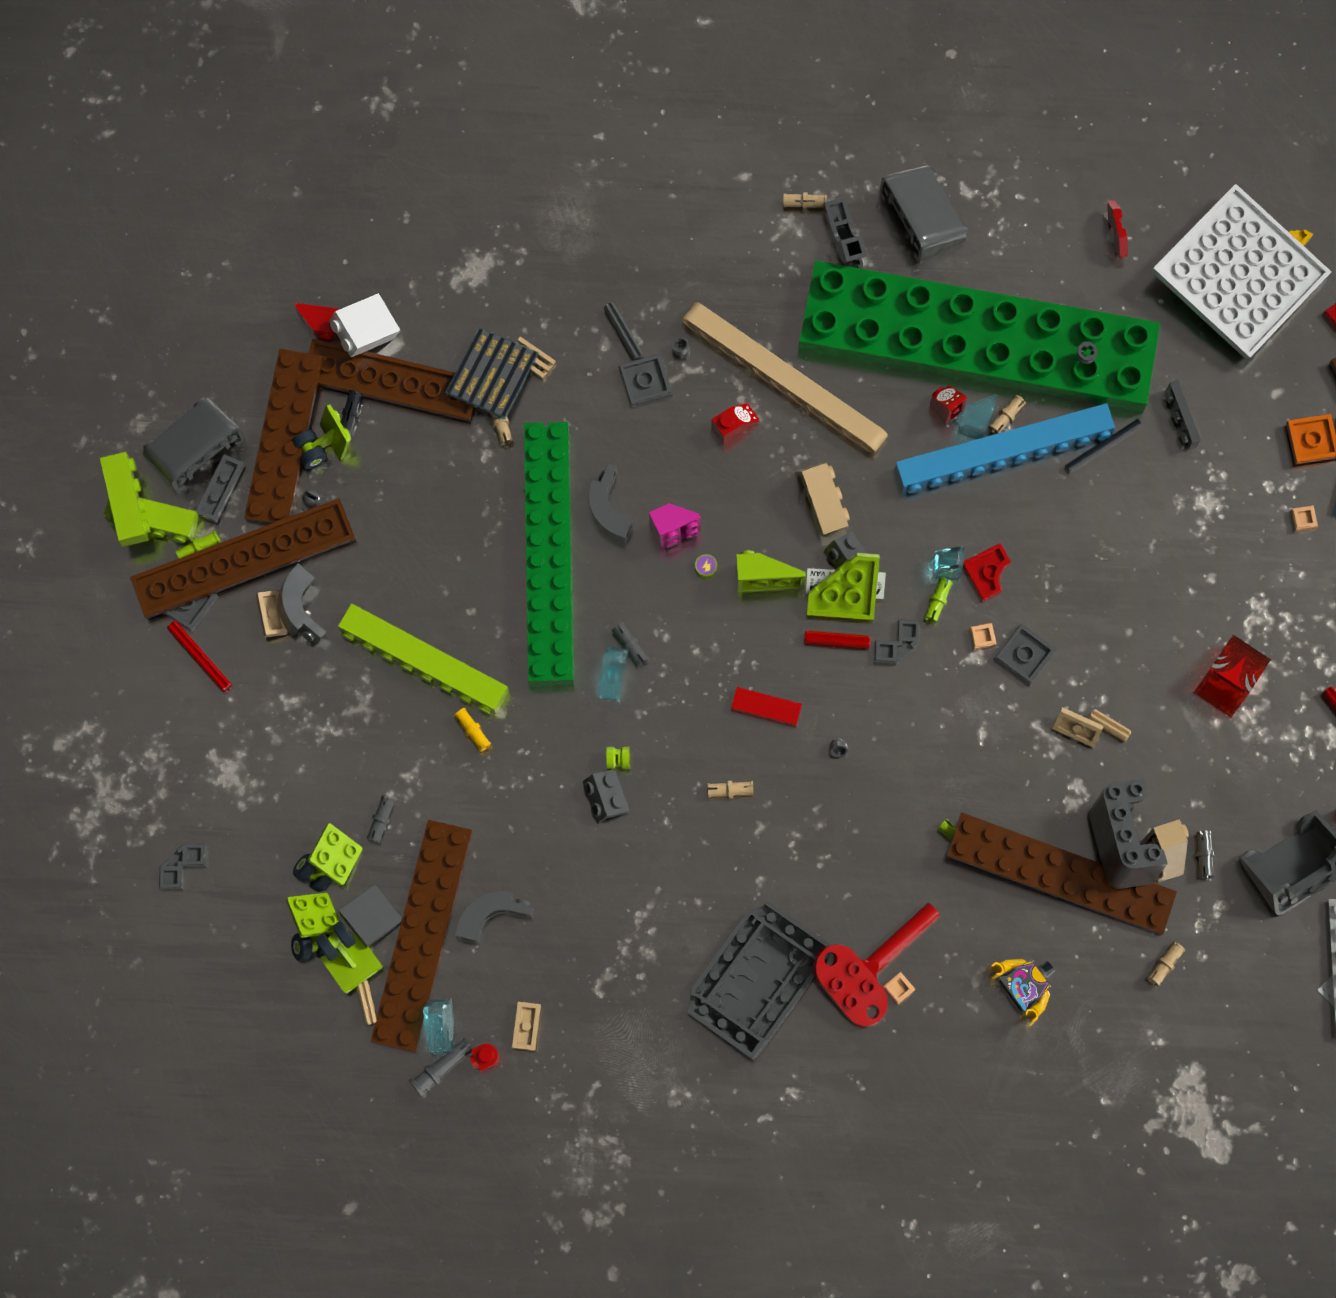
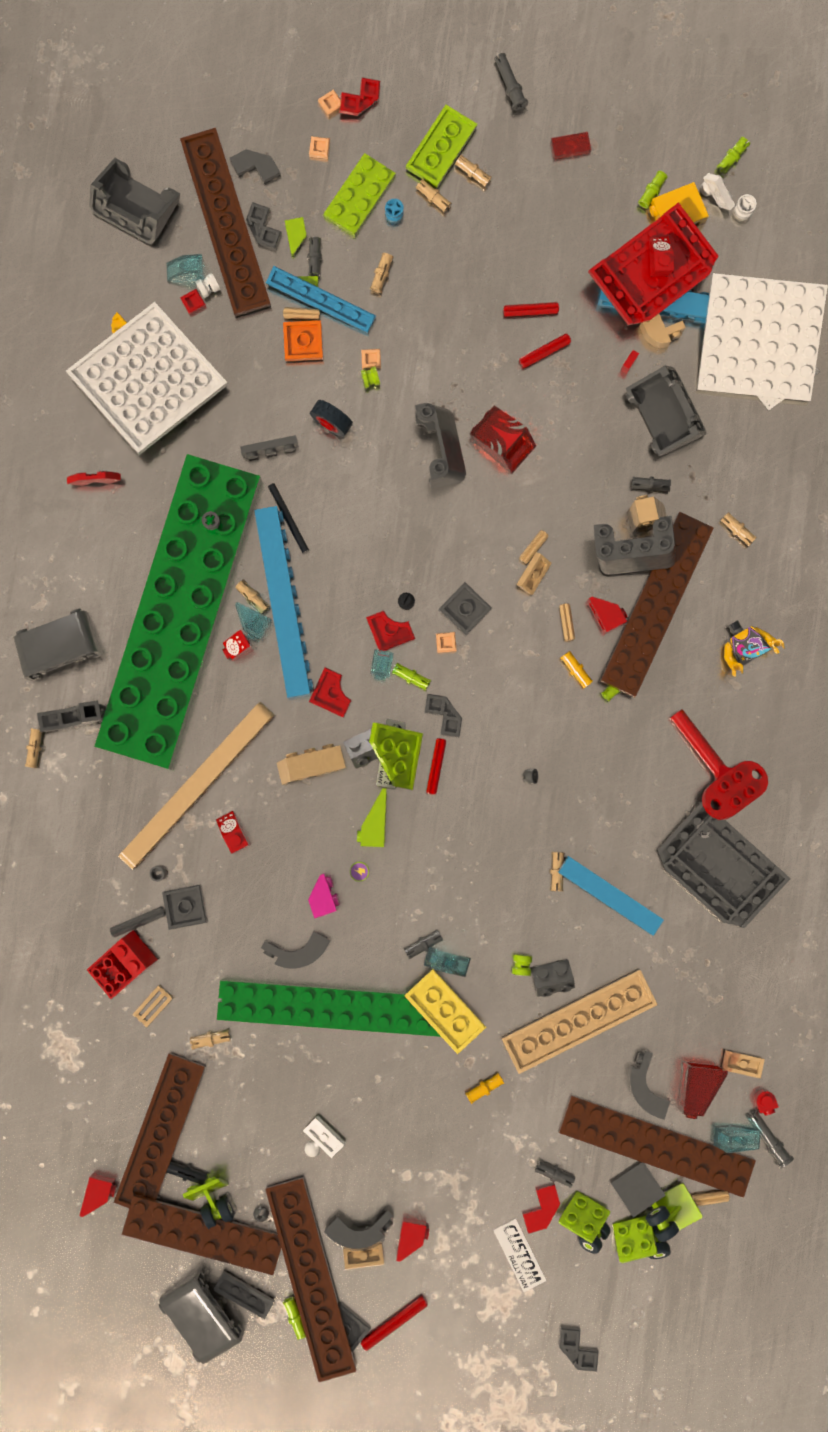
camera: 90 degrees left, 10 degrees up
lime brick [100,452,151,547] -> none
lime brick [103,498,200,543] -> none
white brick [329,293,400,357] -> none
lime brick [338,603,509,714] -> none
piece [445,327,539,419] -> none
red tile [731,687,802,726] -> none
light nougat tile [883,972,916,1005] -> none
none -> red slope [87,930,158,999]
none -> white plate [303,1115,346,1158]
none -> red tile [309,667,352,718]
none -> black wheel [310,399,353,437]
none -> lime wheel [361,366,380,389]
none -> red slope [396,1217,430,1262]
none -> black piece [398,592,415,609]
none -> light yellow tile [404,969,487,1054]
none -> dark grey windscreen [415,403,466,489]
none -> white sticker [493,1219,546,1292]
none -> tan plate [501,969,658,1074]
none -> red tile [522,1184,560,1234]
none -> dark azure tile [558,856,664,936]
none -> tan axle [560,603,575,641]
none -> yellow pin [561,651,593,688]
none -> red slope [587,597,628,634]
none -> clear red slope [677,1061,728,1119]

